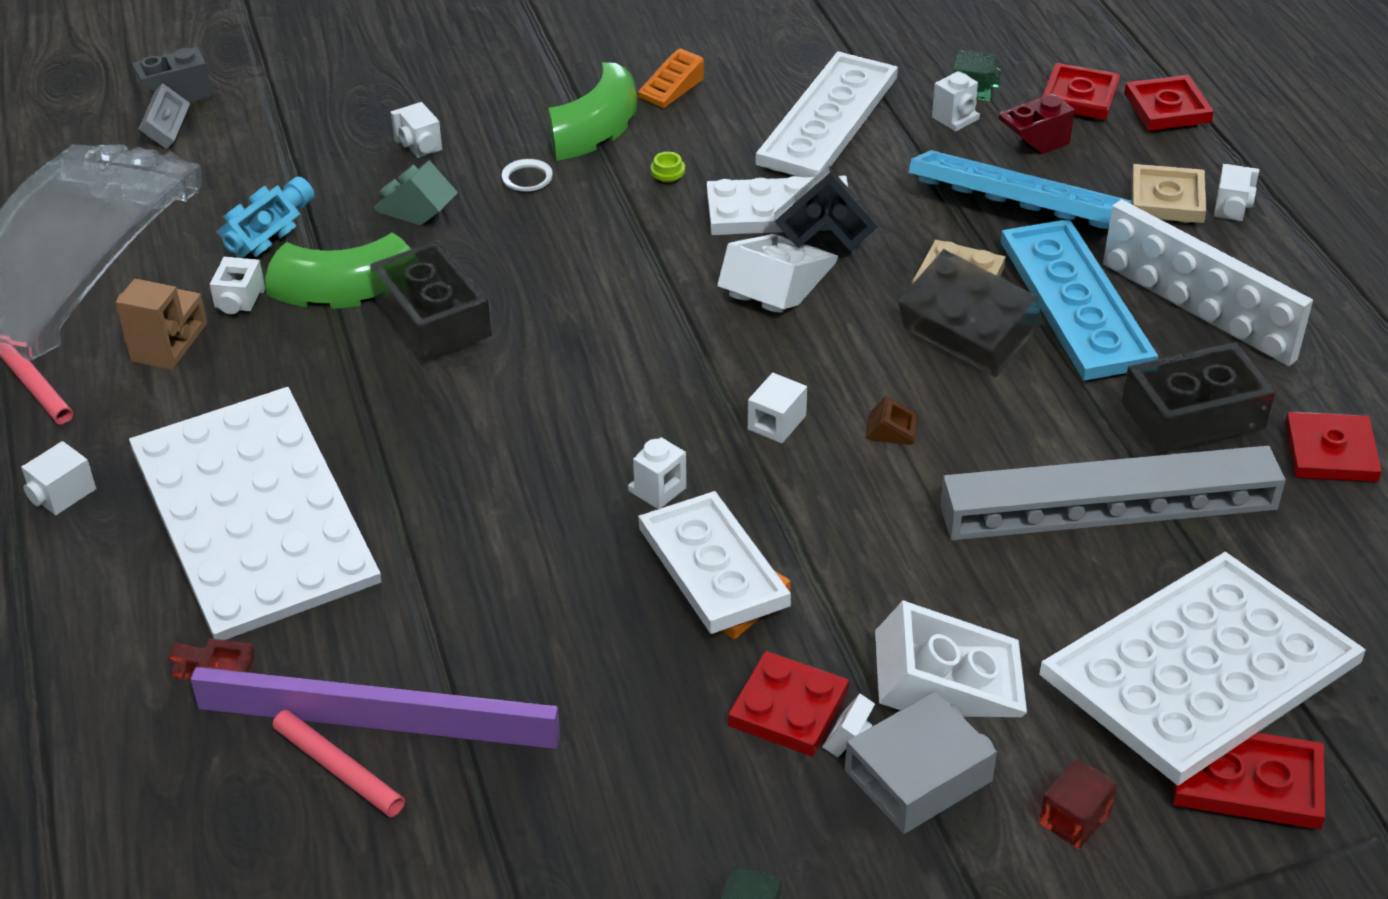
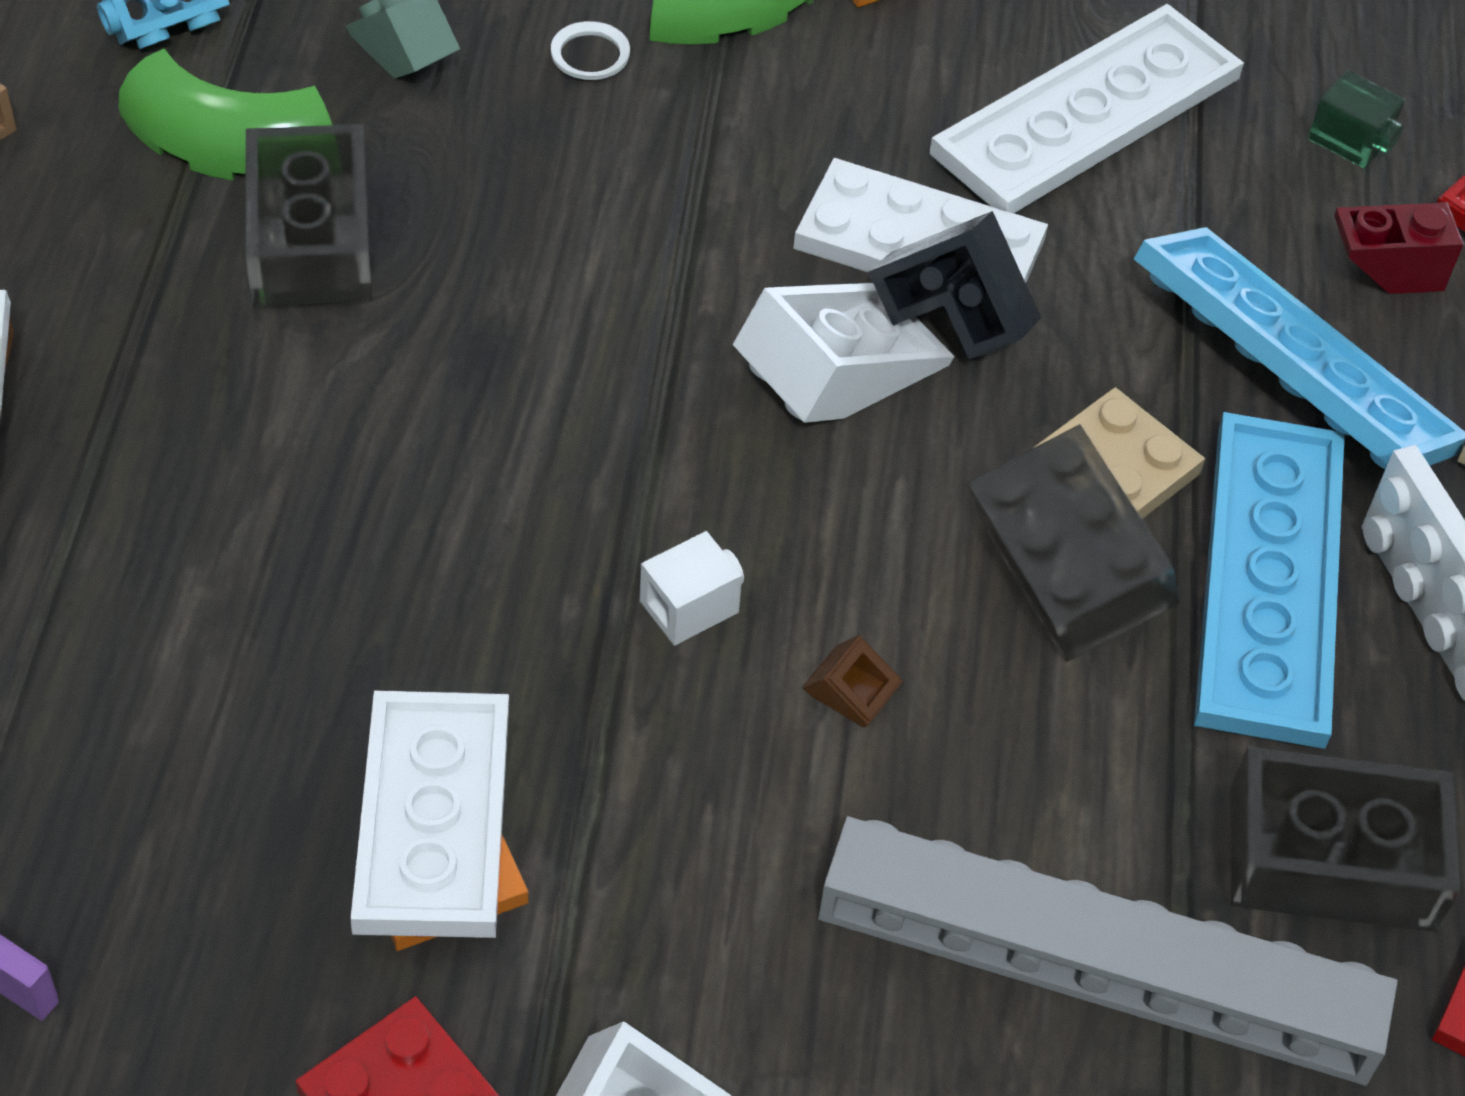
camera: 20 degrees right, 10 degrees up
white brick [210,257,265,314] -> none
white brick [628,437,686,509] -> none
lime plate [650,152,685,183] -> none
white brick [932,71,980,132] -> none

